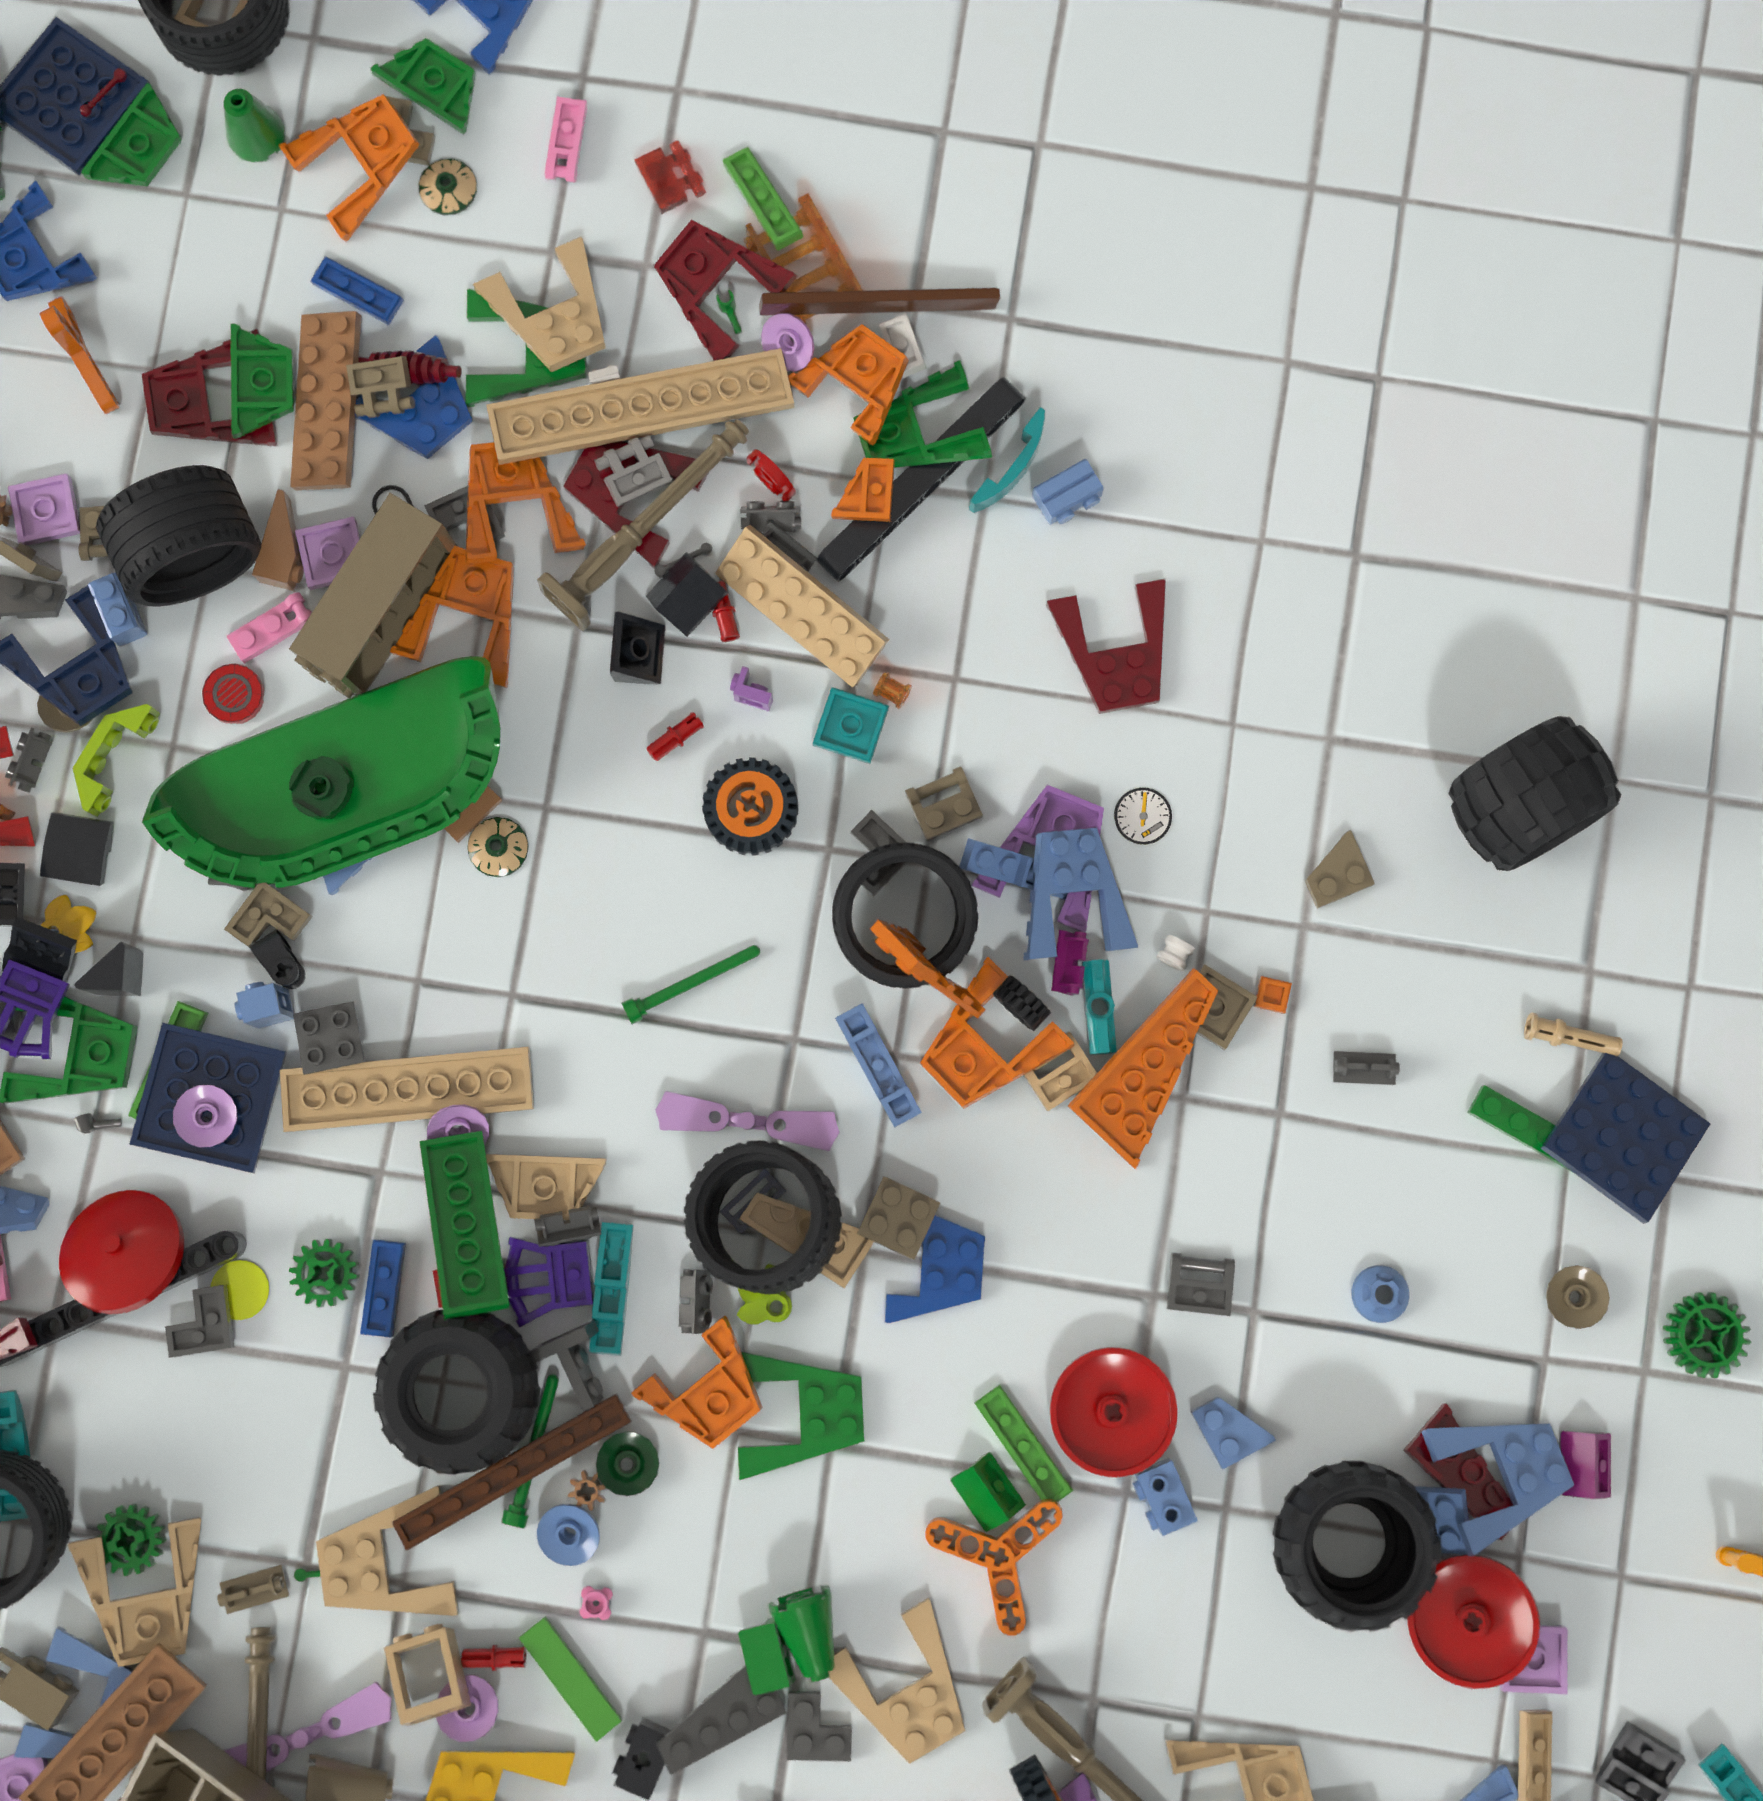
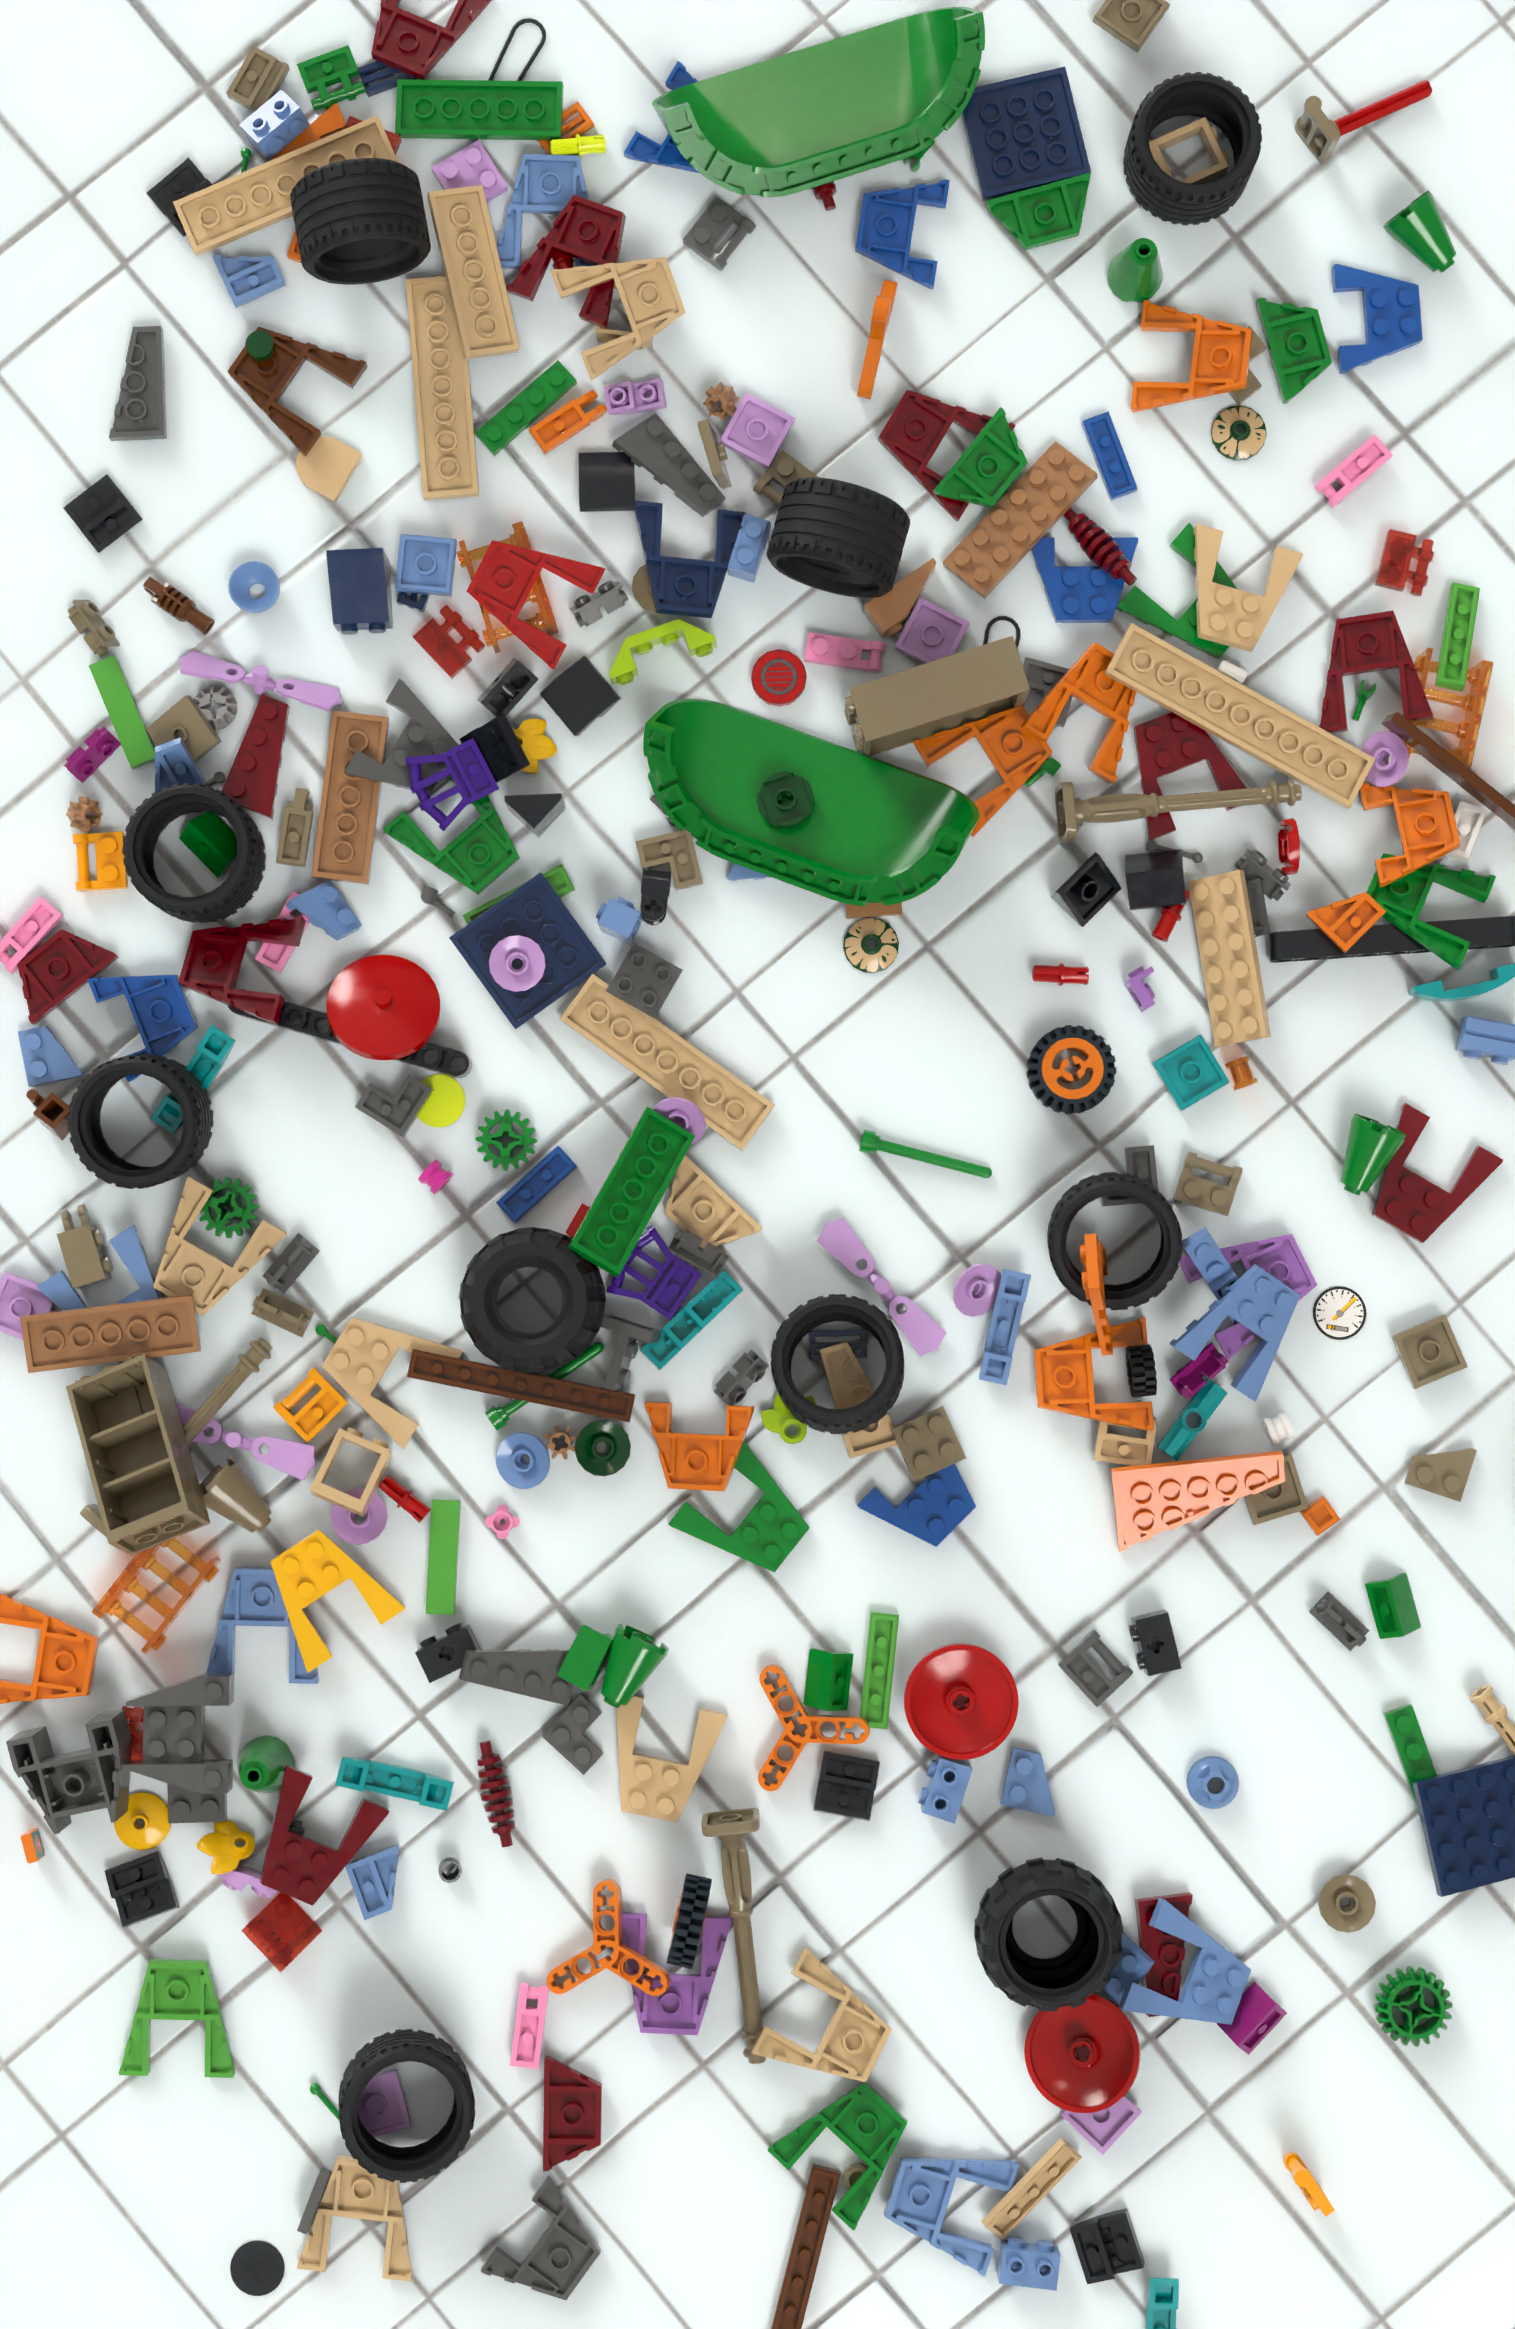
camera: 40 degrees right, 5 degrees up
dark red hinge [80,68,127,117] -> none
dark tan plate [346,356,415,418] -> none
light grey plate [594,435,672,507] -> none
none -> dark grey hinge [262,1233,320,1294]
none -> light orange plate [273,1367,349,1443]
none -> dark pink wheel [418,1159,454,1195]
none -> black slope [813,1751,880,1821]
none -> lavender dish [953,1263,1001,1317]
none -> green hand [1024,758,1061,787]
none -> black brick [1128,1609,1181,1676]
none -> green cone [1341,1114,1406,1195]
none -> green panel [1365,1573,1421,1639]
none -> dark tan plate [1391,1315,1468,1389]

